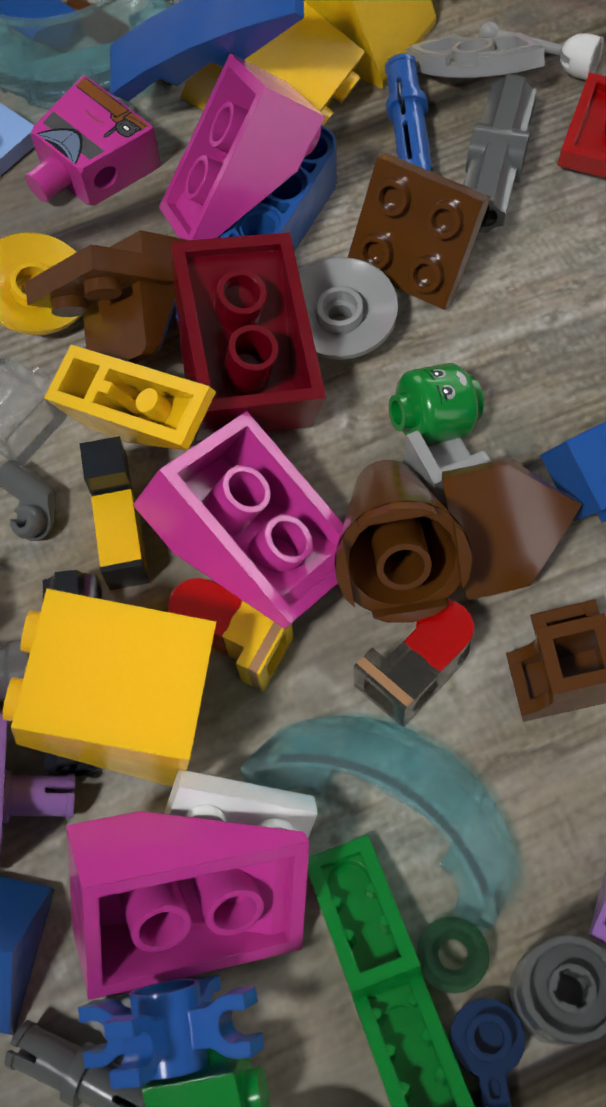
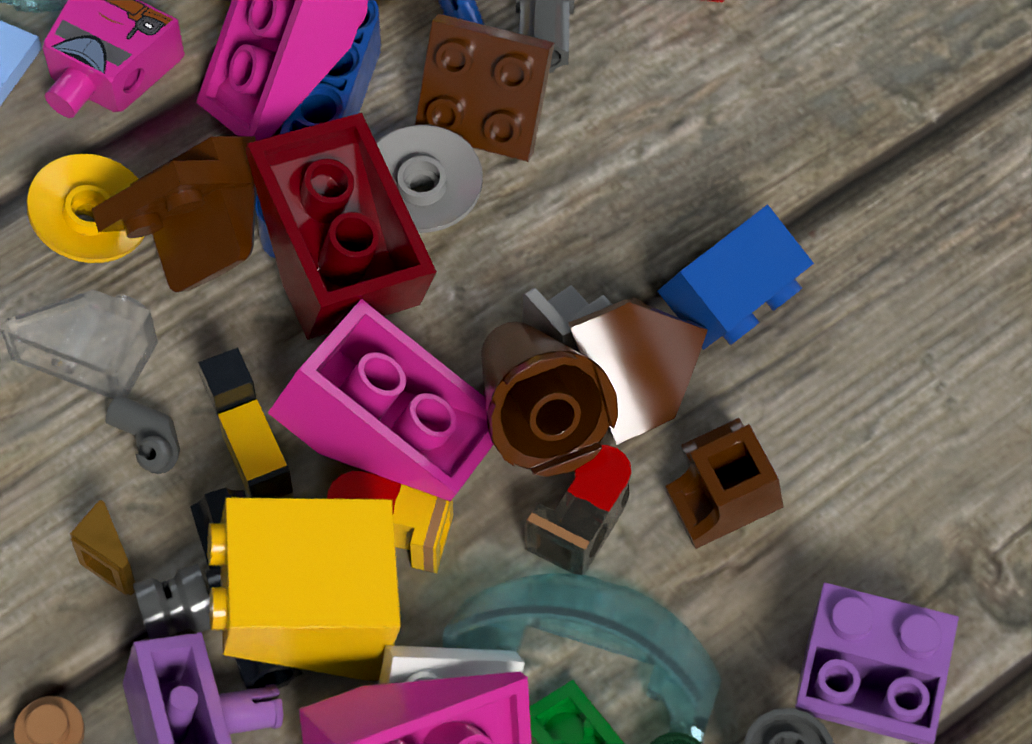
camera: 20 degrees left, 5 degrees down
yellow slope [44,345,216,451] -> none
green head [388,363,484,447] -> none

